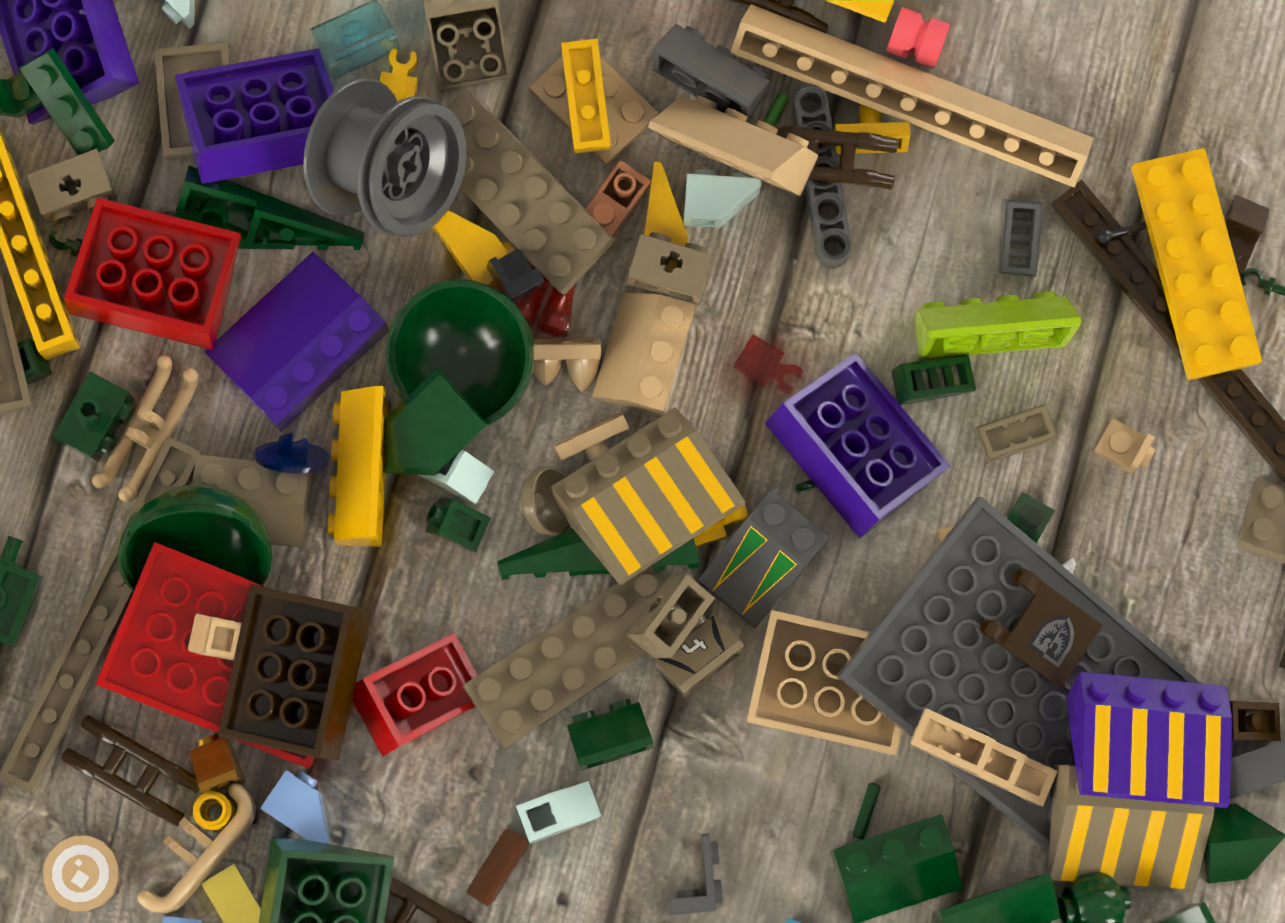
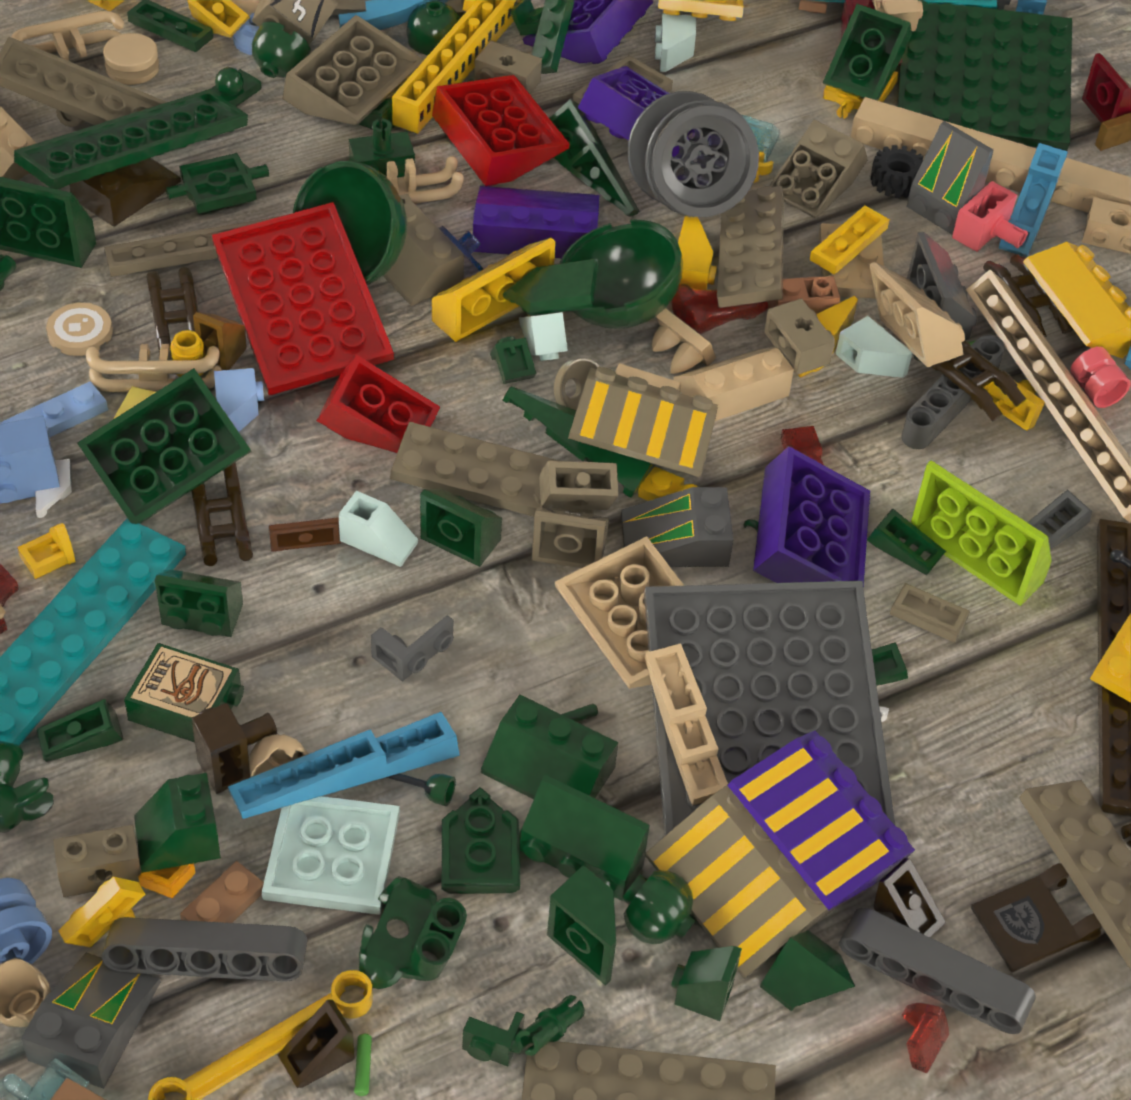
camera: 45 degrees right, 30 degrees down
tan slope [188,614,242,660] -> none
dark brown slope [218,585,371,760] -> none
black panel [486,249,544,302] -> none
dark brown flag [979,568,1103,689] -> none
tan bracket [1093,418,1156,474] -> none

